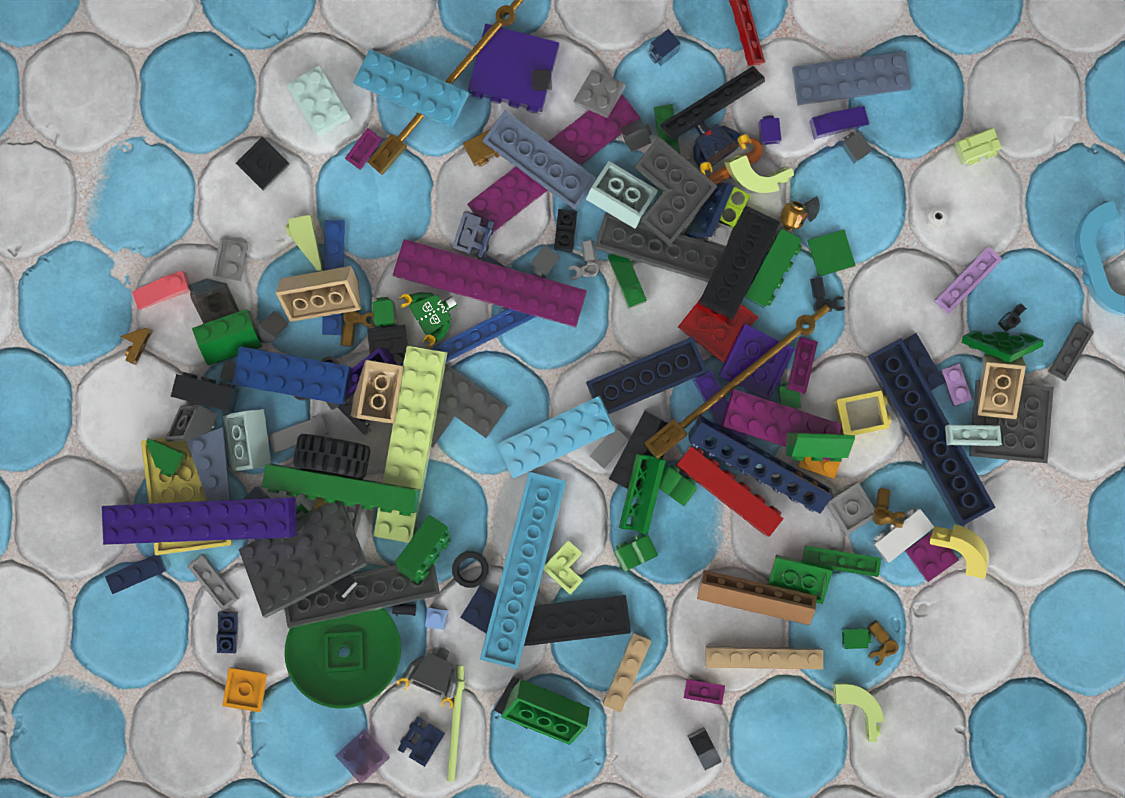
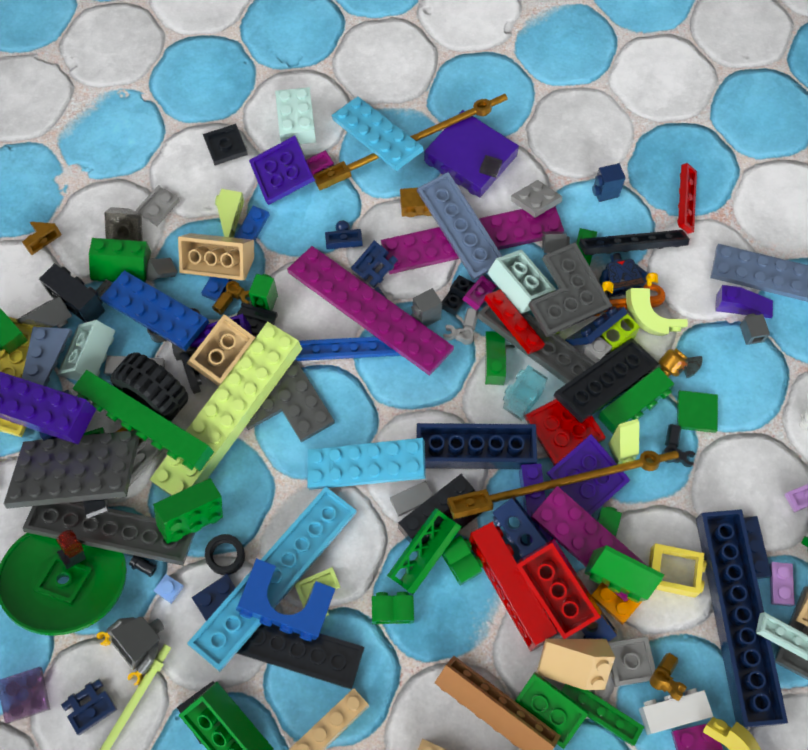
camera: 25 degrees right, 20 degrees down
coral slope [132,271,193,310] -> none
green torso [398,292,457,349] -> none
dark purple brick [758,115,781,145] -> none
magenta tile [786,337,818,394] -> none
none -> clear red leg [56,530,86,569]
none -> blue arch [236,558,336,641]
none -> dark purple plate [249,135,315,205]
none -> dark blue plate [325,220,363,249]
none -> magenta plate [462,275,497,311]
none -> red plate [484,289,545,355]
none -> clear light blue brick [503,365,548,421]
none -> red brick [516,539,602,639]
none -> tan slope [536,639,615,690]
none -> yellowish green slope [608,419,639,464]

